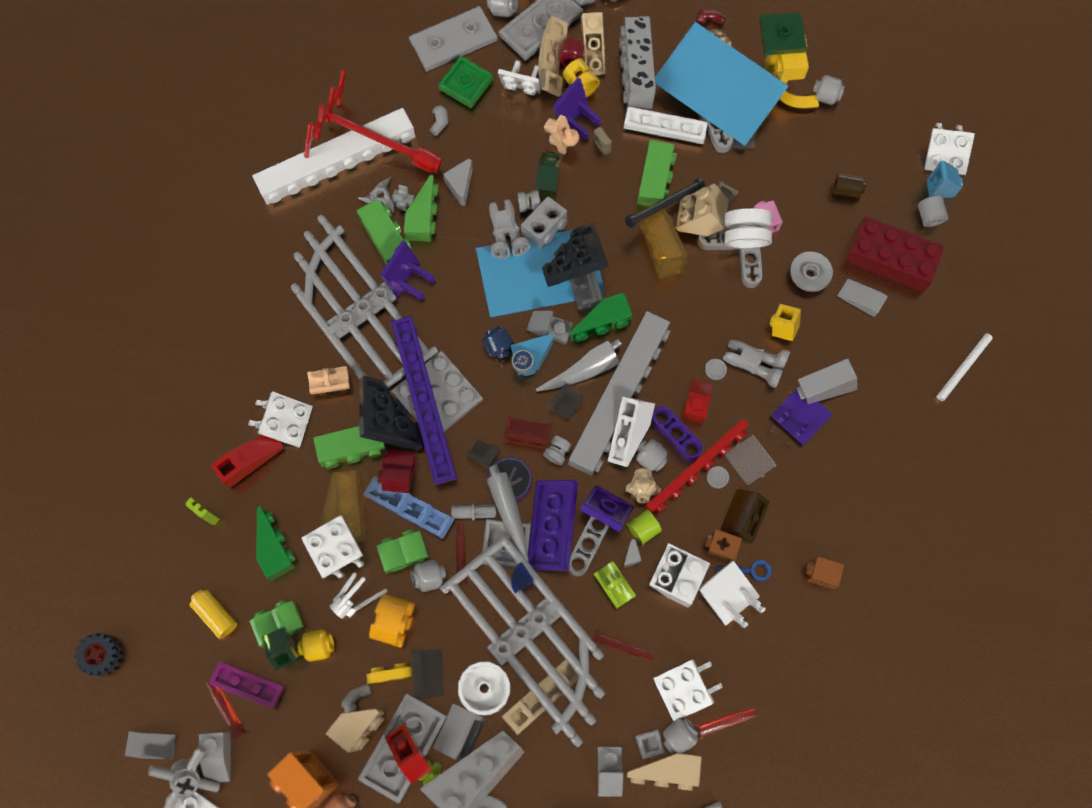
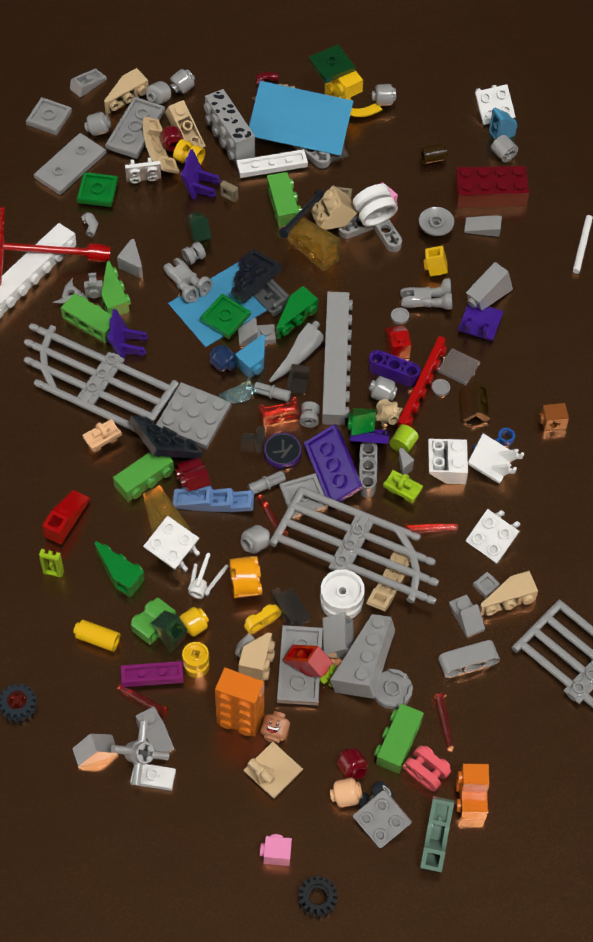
camera: 25 degrees left, 15 degrees down
white plate [248,391,313,448] -> none
bright green brick [377,529,429,574] -> none
dark purple tile [391,316,457,485] -> none
light grey piece [487,465,529,561] -> none
clear blue tile [511,561,534,594] -> none
tile [512,350,534,373] -> none
light grey brick [521,197,568,249] -> none
light nougat hips [544,115,579,155] -> none
white slope [608,397,655,467] -> none
light grey head [663,719,699,754] -> none
clear red piece [695,709,758,739] -> none
dark orange brick [705,530,742,562] -> none
none -> yellow wheel [182,642,210,678]
none -> green plate [200,294,251,339]
none -> clear light blue hat [218,379,256,404]
none -> light grey axle [253,382,291,402]
none -> green slope [348,408,376,435]

